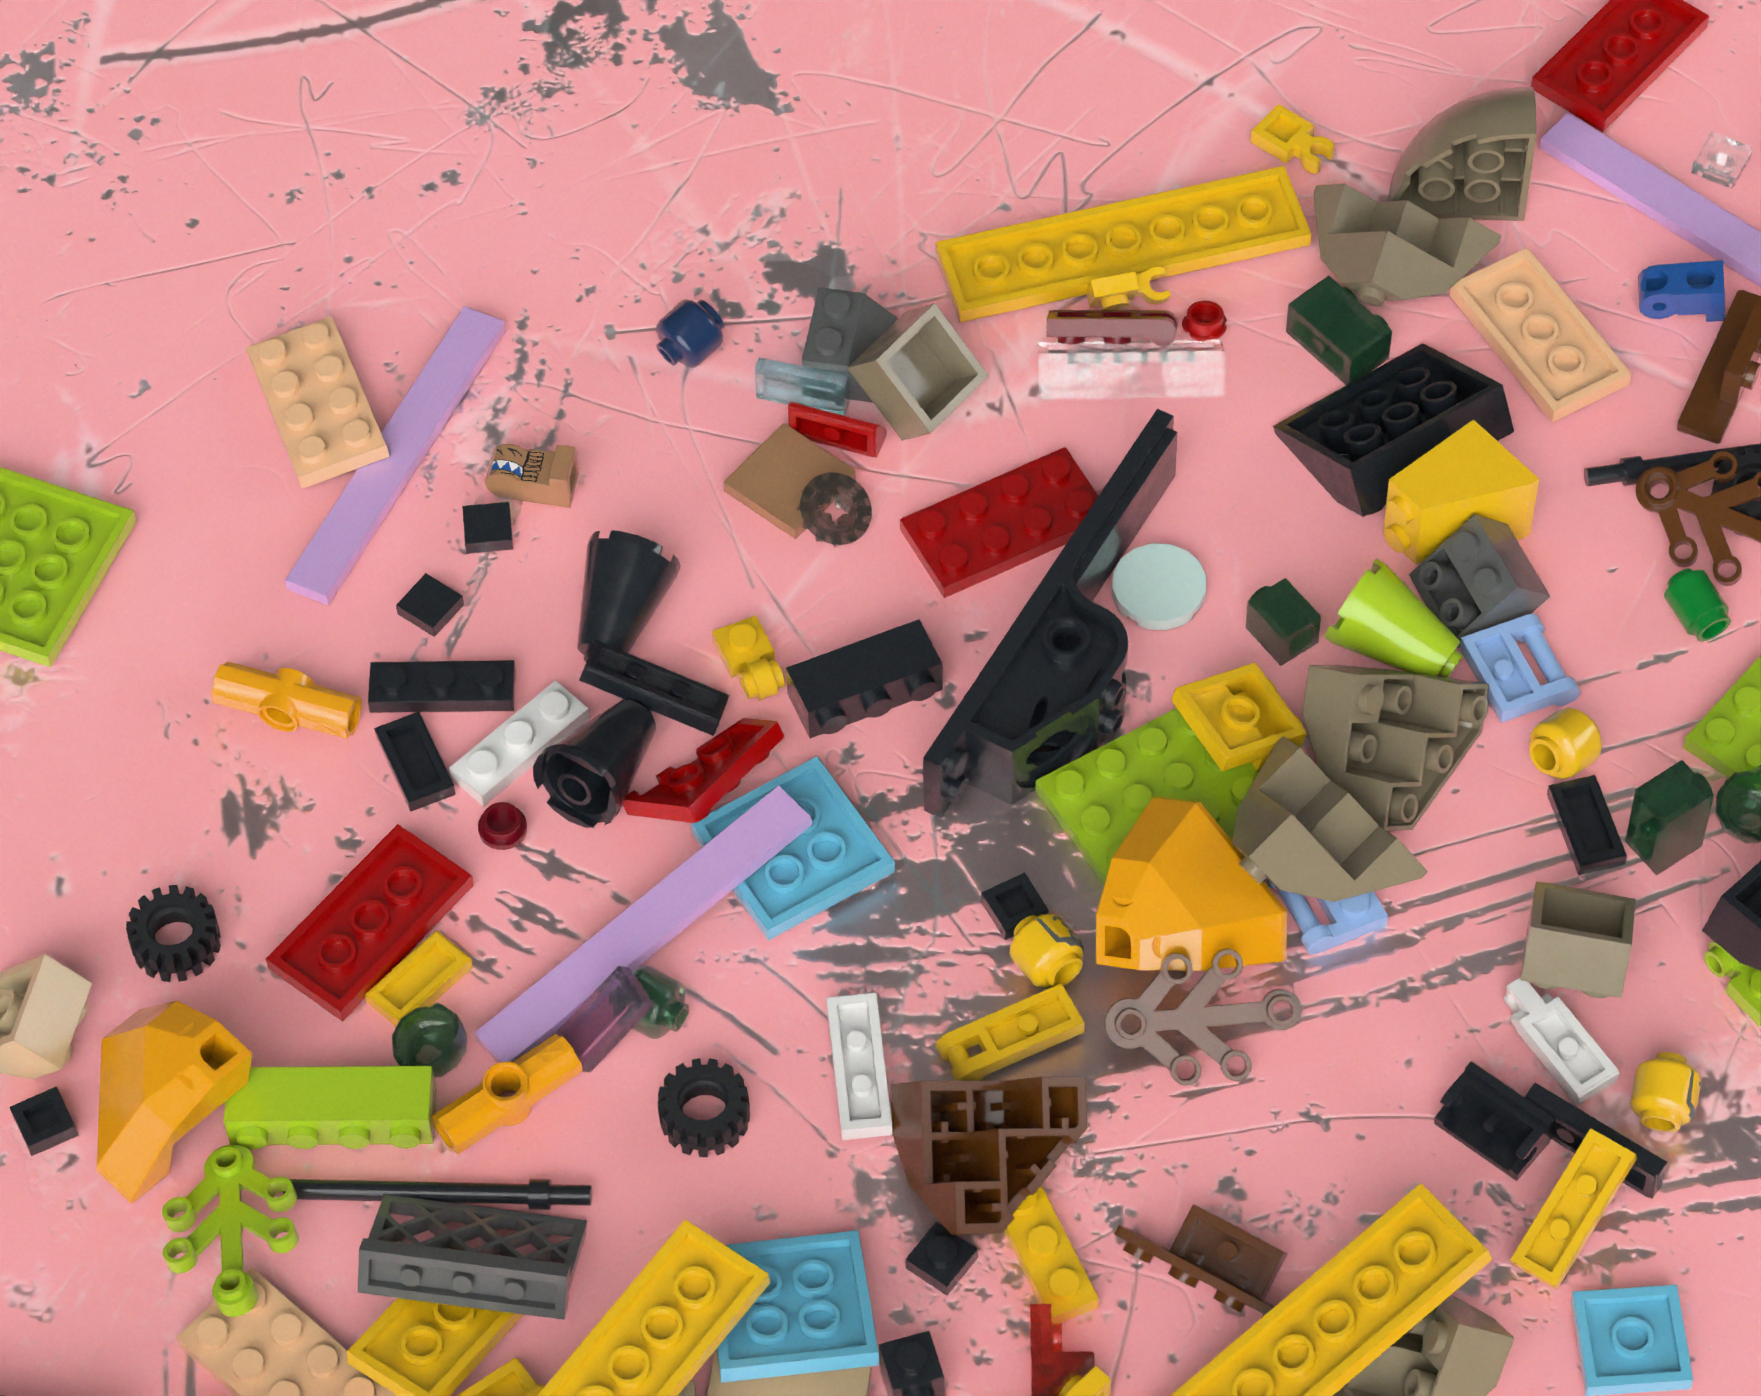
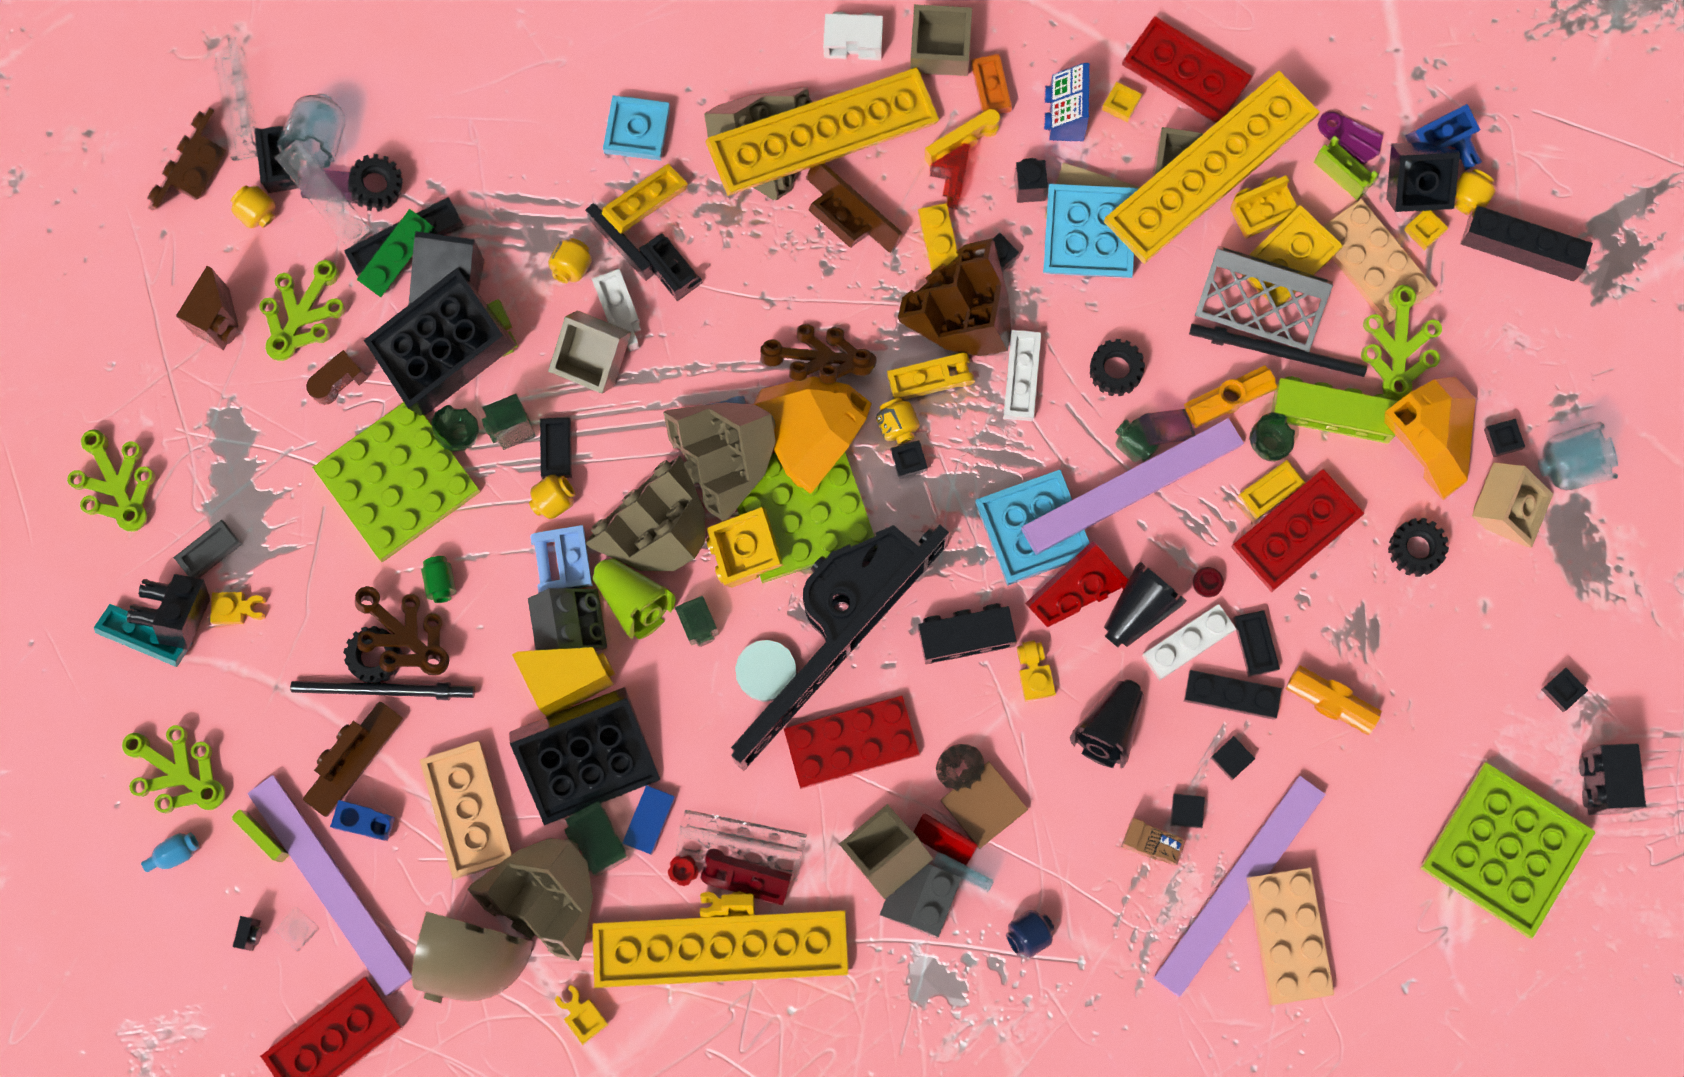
camera: 165 degrees left, 20 degrees up
black tile [579,640,730,736] -> none
none -> blue tile [622,785,676,855]

